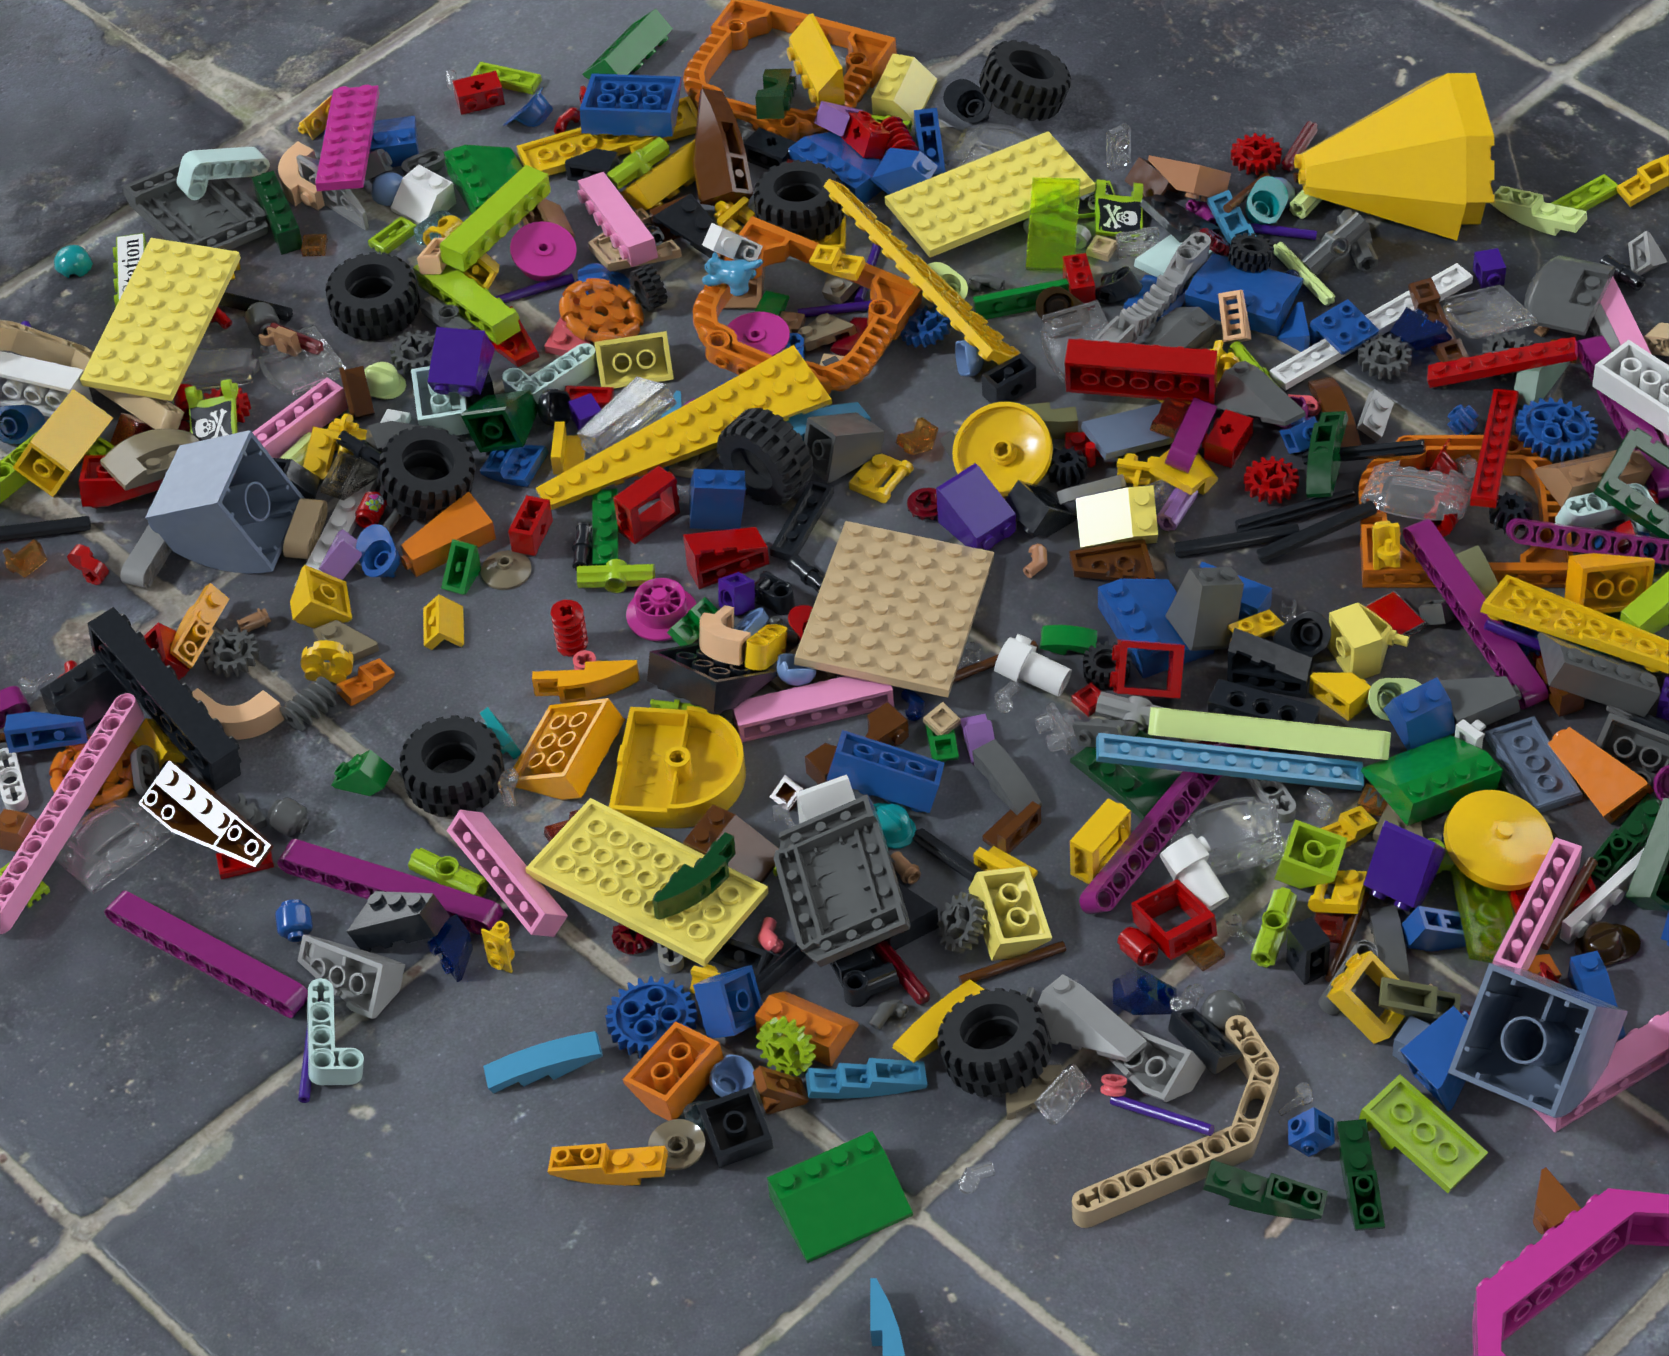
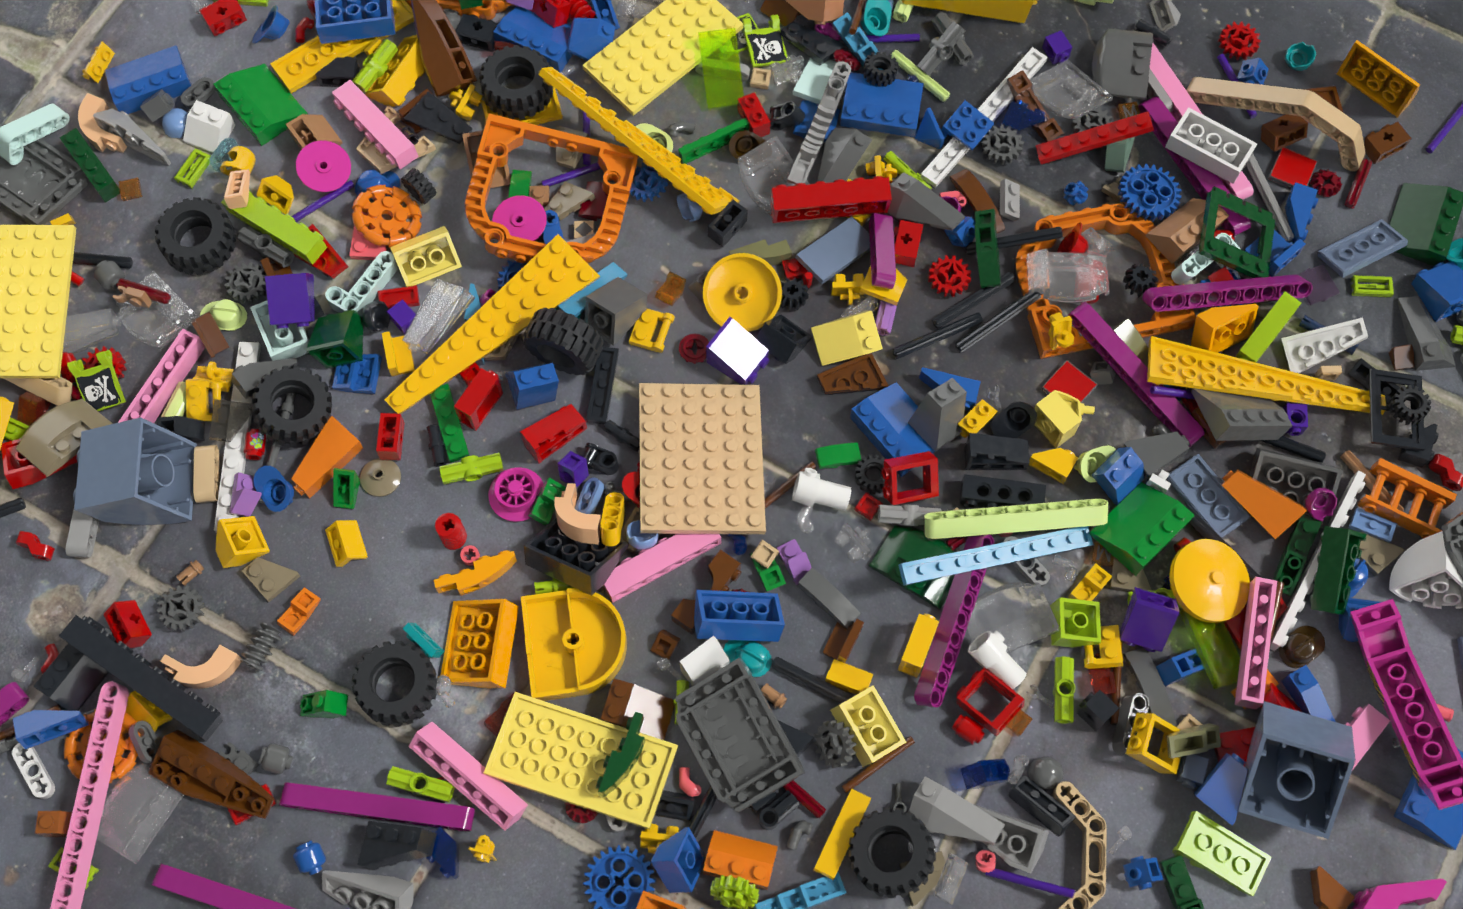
camera: 20 degrees left, 20 degrees up
light orange slope [170,583,229,669] -> none
yellow plate [300,640,354,684] -> none
dark pink plate [315,85,380,191] -> none
black pin [336,430,382,469] -> none
lime brick [439,165,551,272] -> none
white slope [702,223,763,261] -> none
dark azure animal [702,252,763,296] -> none
yellow slope [809,244,866,281] -> none
nougat arm [1023,543,1048,578] -> none
light grey beam [1056,474,1127,505] -> none
dark grey bracket [1072,718,1139,747] -> none
clear red slope [1150,397,1190,438] -> none
light nougat slope [1218,290,1251,344] -> none
red tile [1470,389,1519,508] -> none

